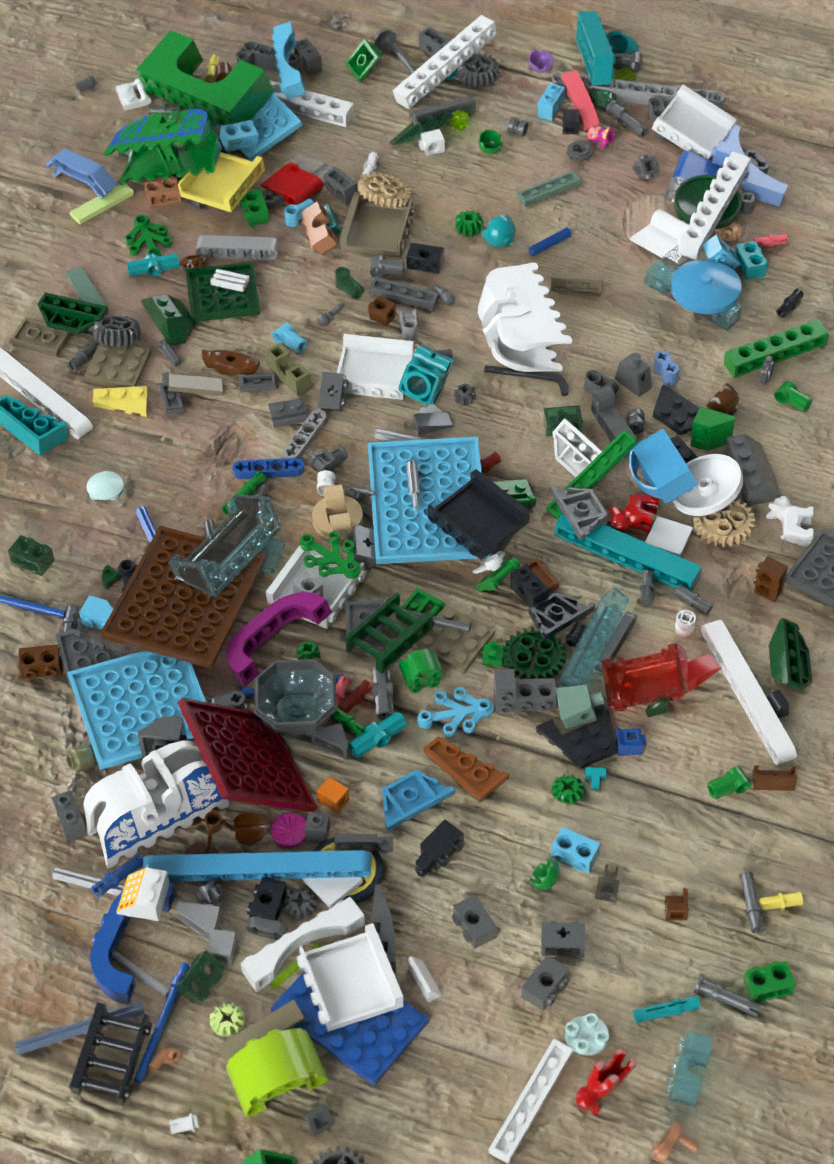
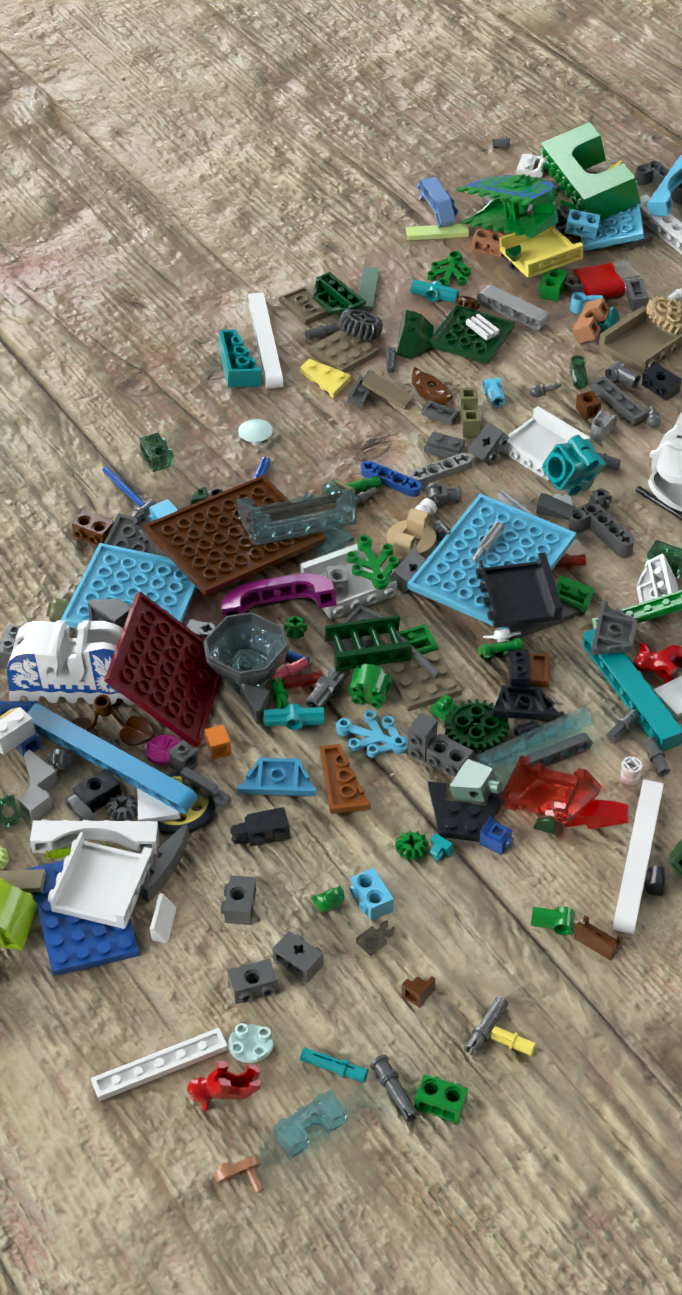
camera: 35 degrees right, 5 degrees down
none -> dark green tile [505,245,521,262]
none -> dark grey beam [569,502,634,558]

